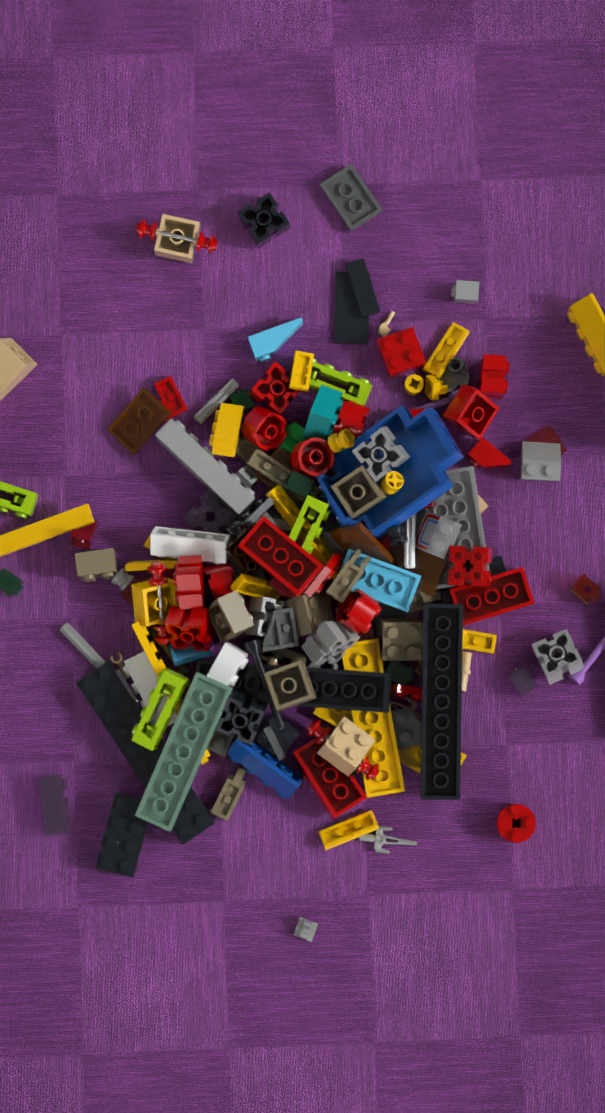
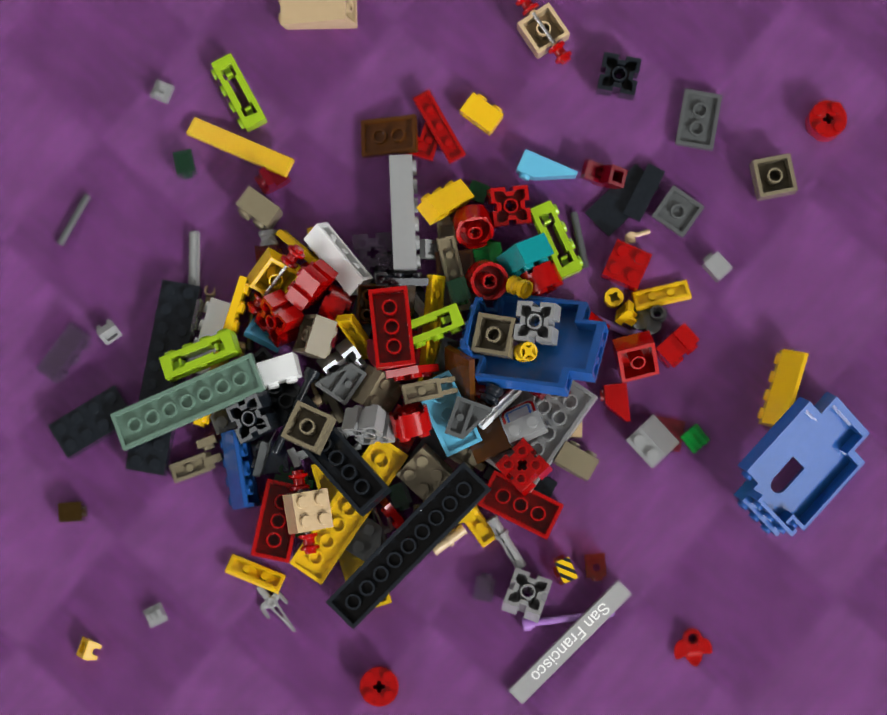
camera: 50 degrees right, 0 degrees up
light grey axle [194,379,239,424] -> none
yellow plate [289,350,314,392] -> none
none -> dark brown brick [58,501,88,523]
none -> yellow tile [76,636,102,661]
none -> light grey tile [96,318,123,345]
none -> dark tan plate [196,434,219,451]
none -> dark green plate [274,464,314,489]
none -> light grey tile [287,447,309,469]
none -> red tile [412,89,466,165]
none -> dark grey wing [445,396,493,439]
none -> yellow brick [459,92,504,136]
none -> light grey pin [486,515,527,569]
none -> dark tan brick [552,440,600,482]
none -> brick [552,554,578,586]
none -> dark grey bar [570,212,590,269]
none -> dark red brick [580,159,628,189]
none -> dark grey plate [651,185,705,238]
none -> green piece [680,423,710,454]
none -> dark tan brick [749,153,798,201]
none -> red brick [805,100,847,142]

